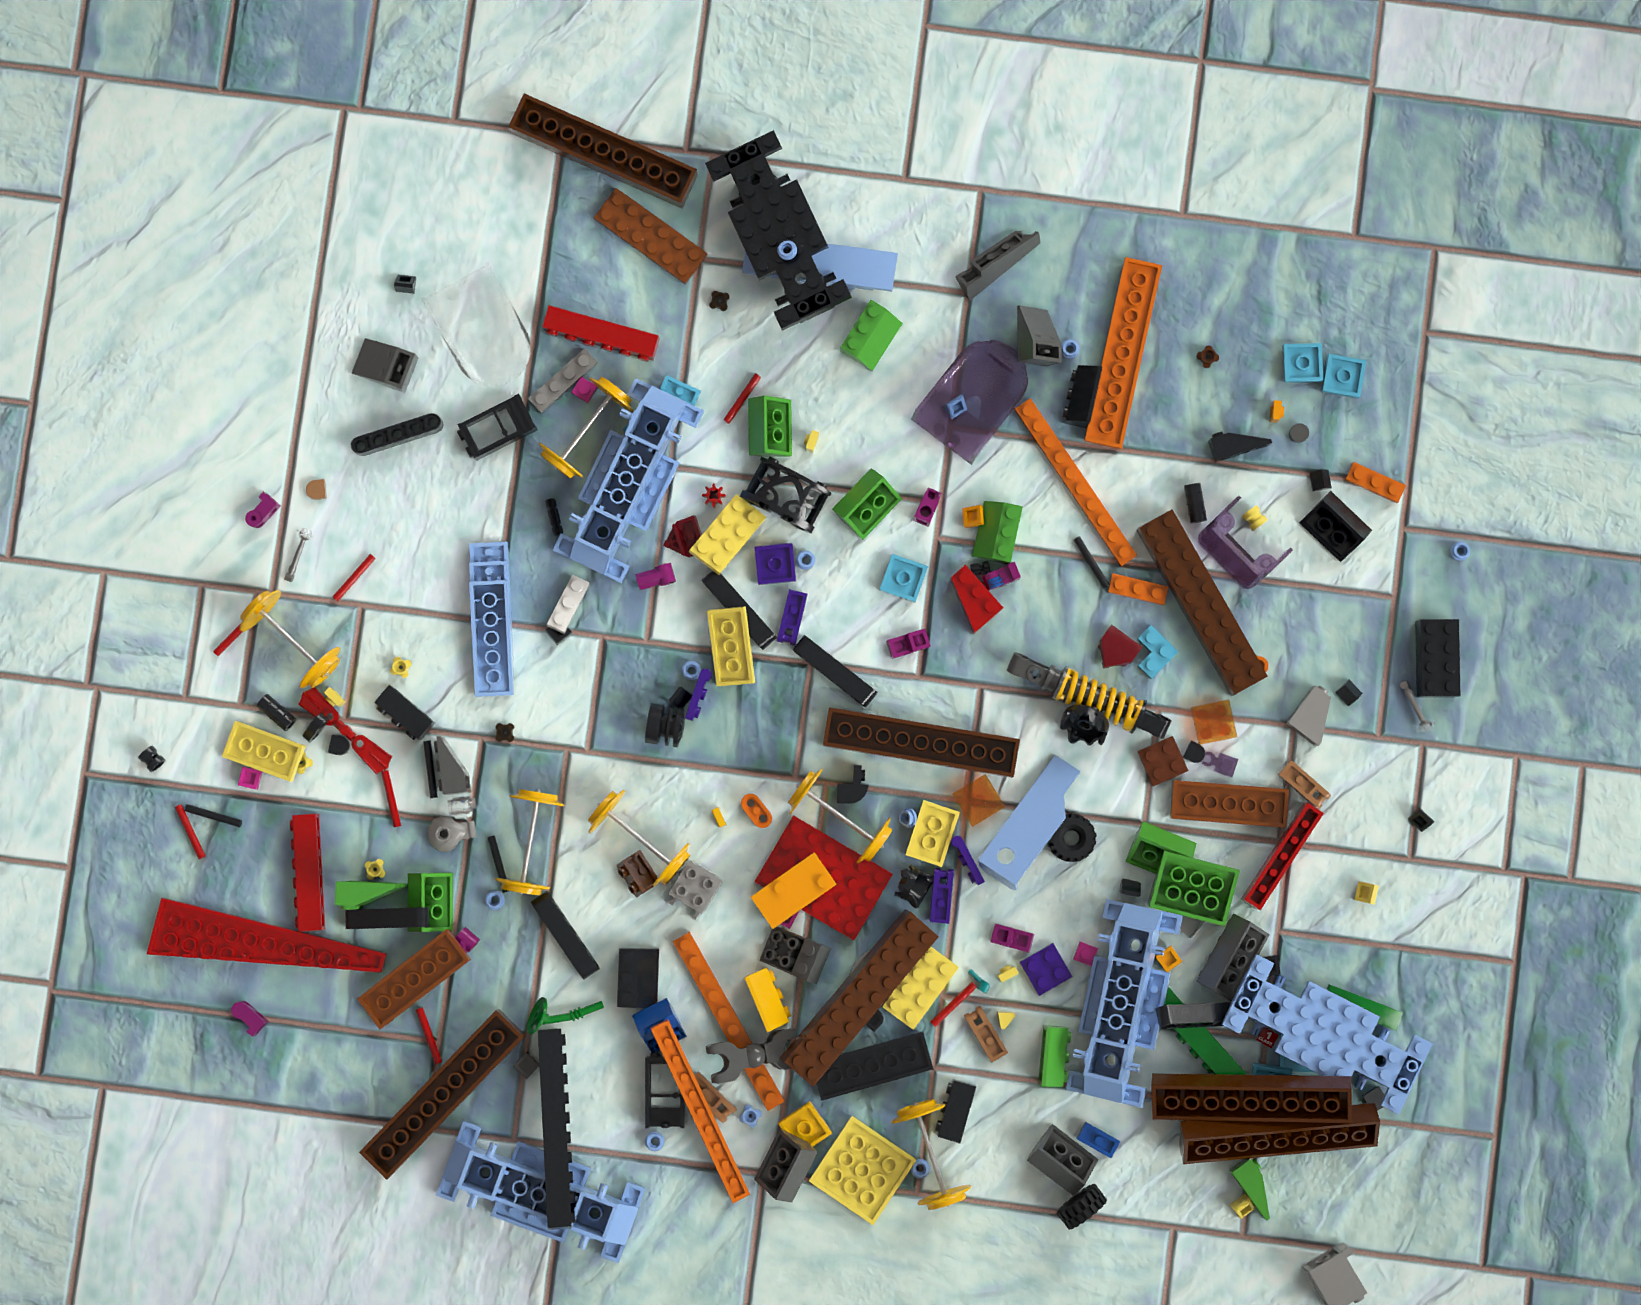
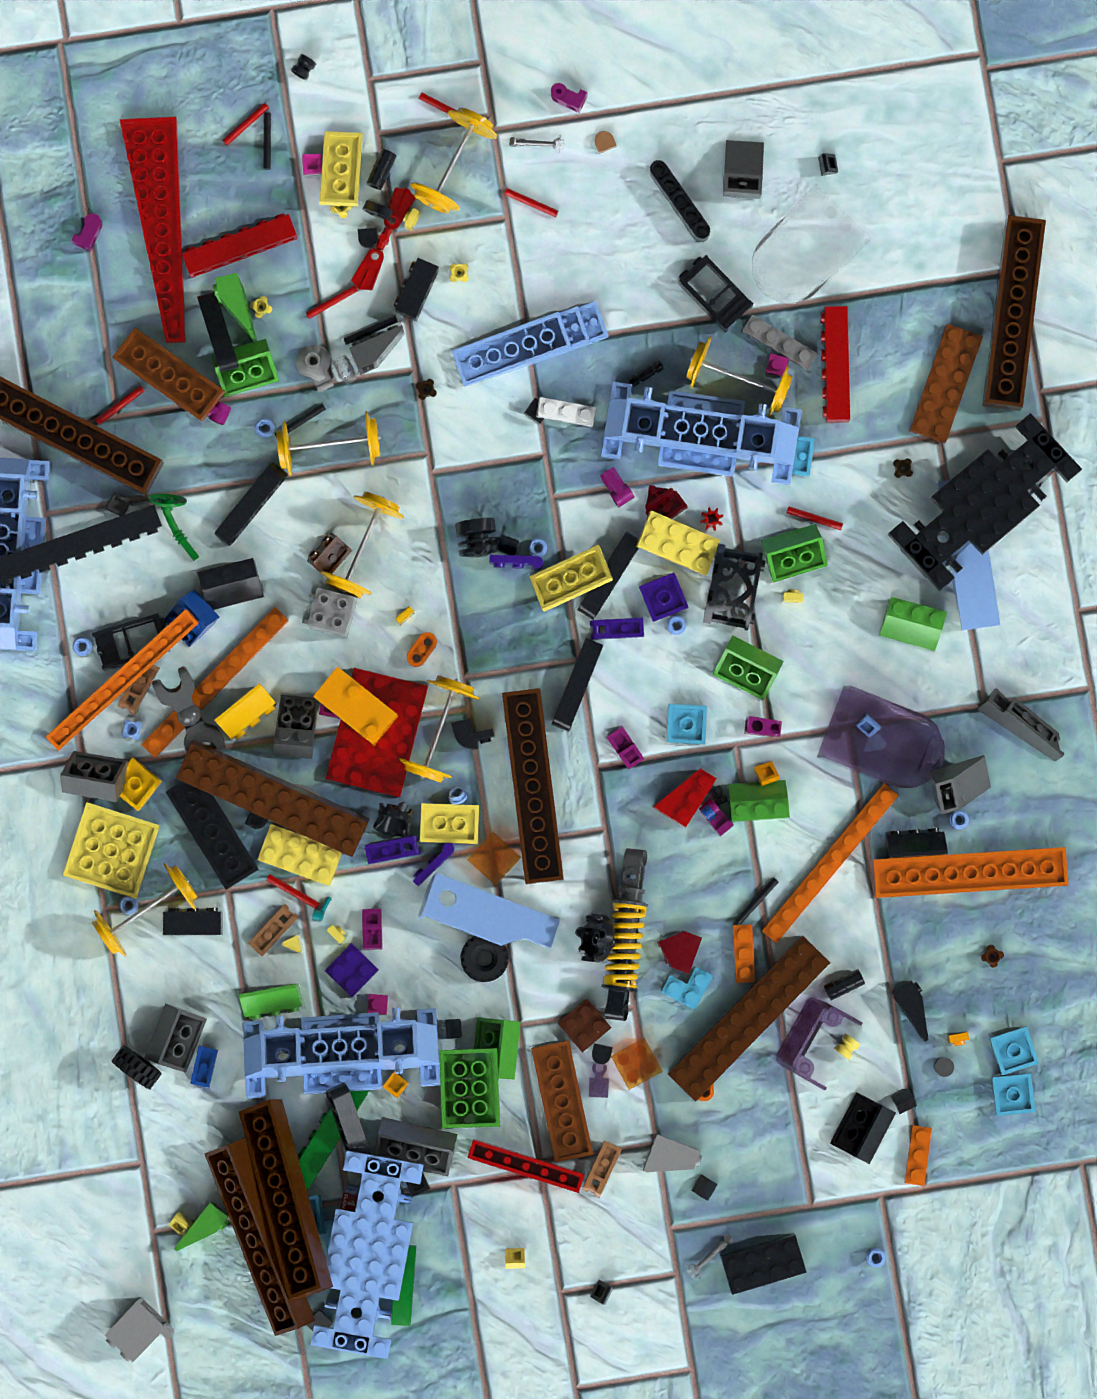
camera: 75 degrees right, 0 degrees up
light blue plate [778,241,797,260] -> none

